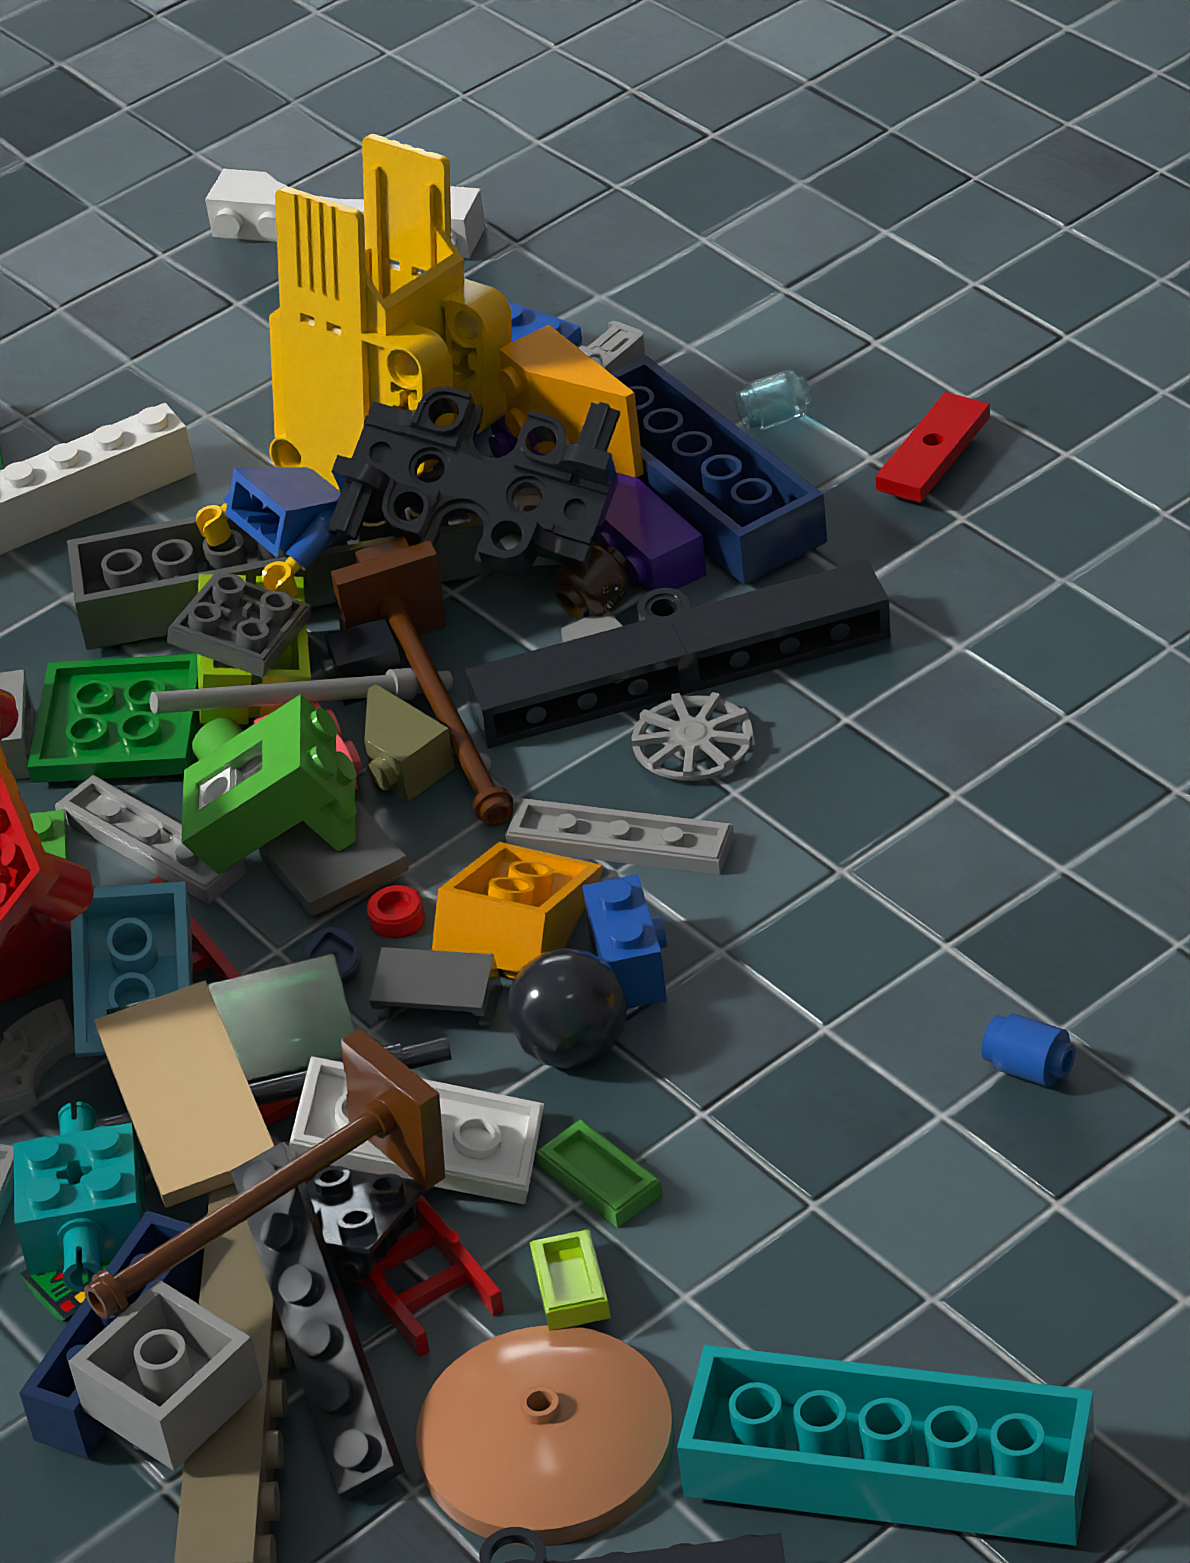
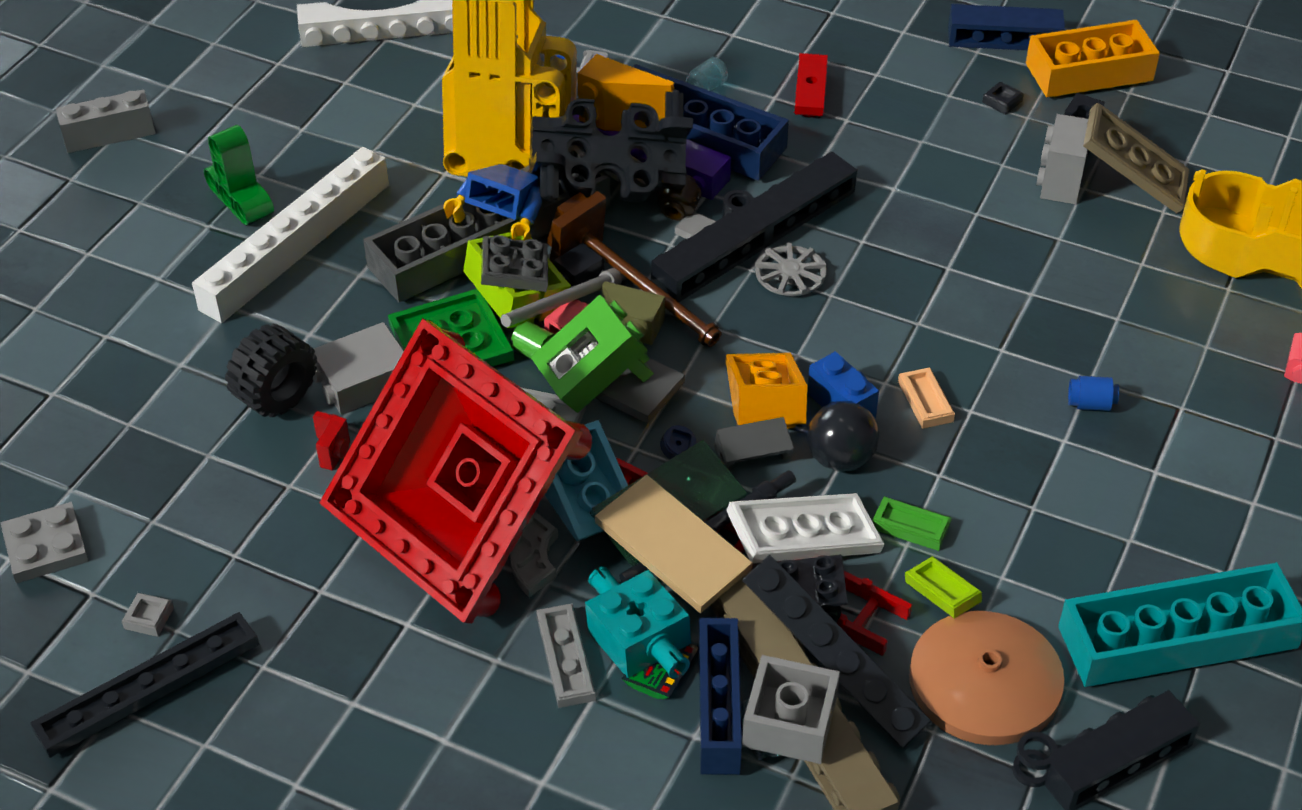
camera: 30 degrees left, 5 degrees up
reddish brown tile [84,1028,446,1319] -> none
red tile [367,885,425,938] -> none
light grey tile [506,798,734,875] -> none
none -> light nougat tile [898,367,955,429]

